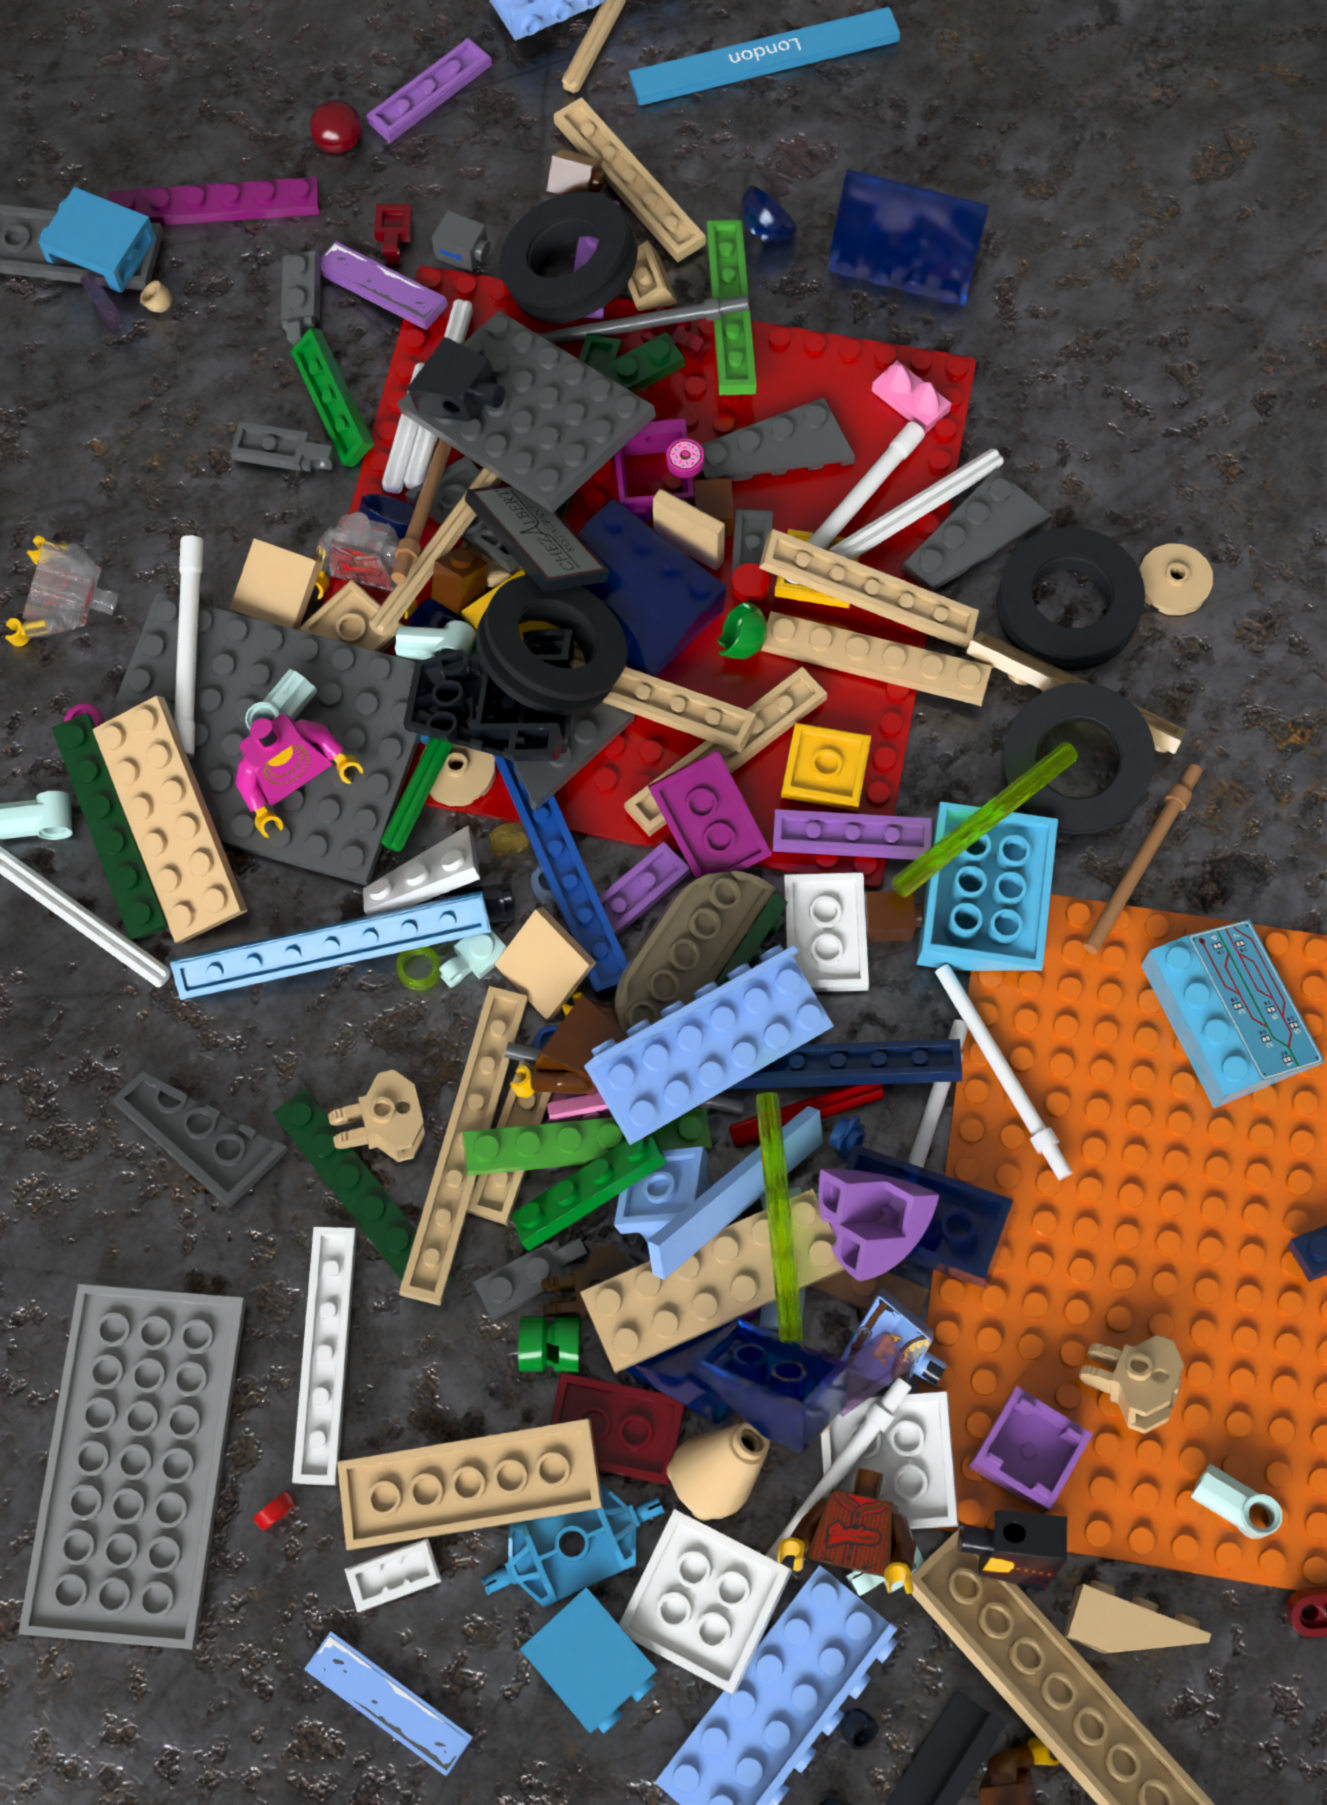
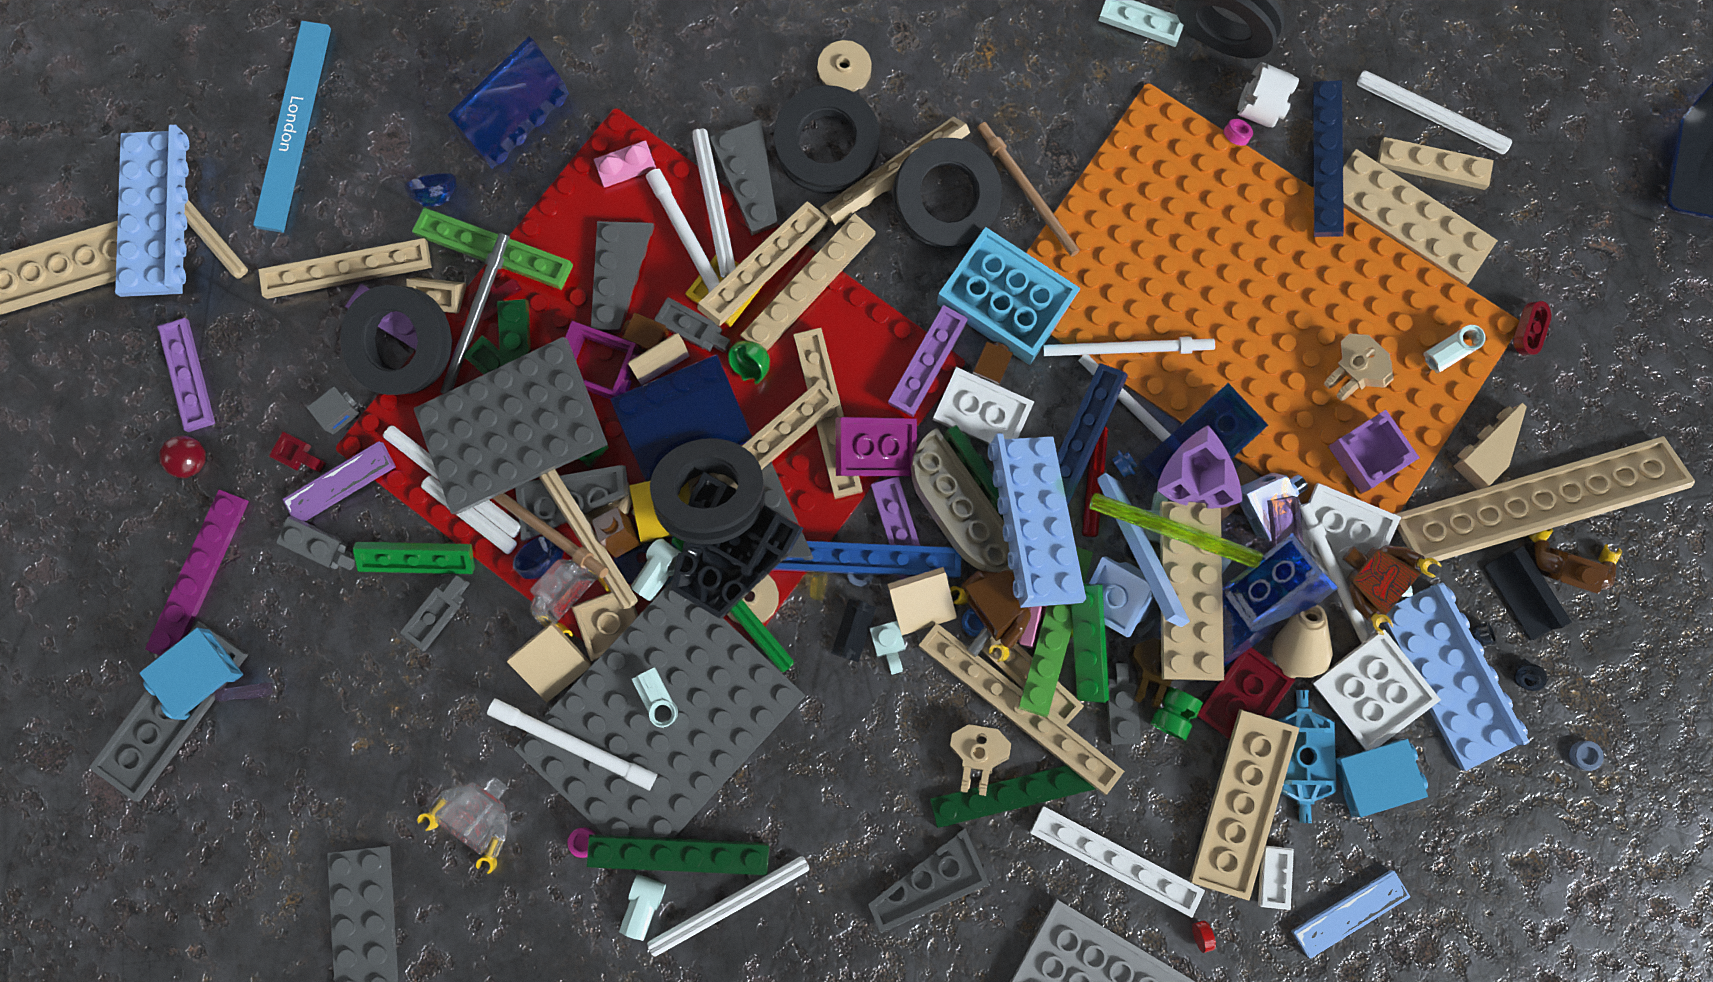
camera: 65 degrees left, 10 degrees up
tan plate [93,696,248,943] -> none
tan hinge [140,280,172,313] -> none
tile [170,891,492,1000] -> none
dark pink torso [235,714,363,838] -> none
white wing [363,825,480,916] -> none
clear neon green piece [396,946,441,991] -> none
black torso [408,337,505,422] -> none
tile [464,484,610,593] -> none
brick [547,149,604,195] -> none
tile [666,439,704,478] -> none
red tile [732,563,770,603] -> none
yellow plate [781,722,871,811] -> none
clear neon green axle [891,742,1078,897] -> none
black torso [957,1510,1067,1591] -> none
medium azure slope [1141,919,1325,1109] -> none

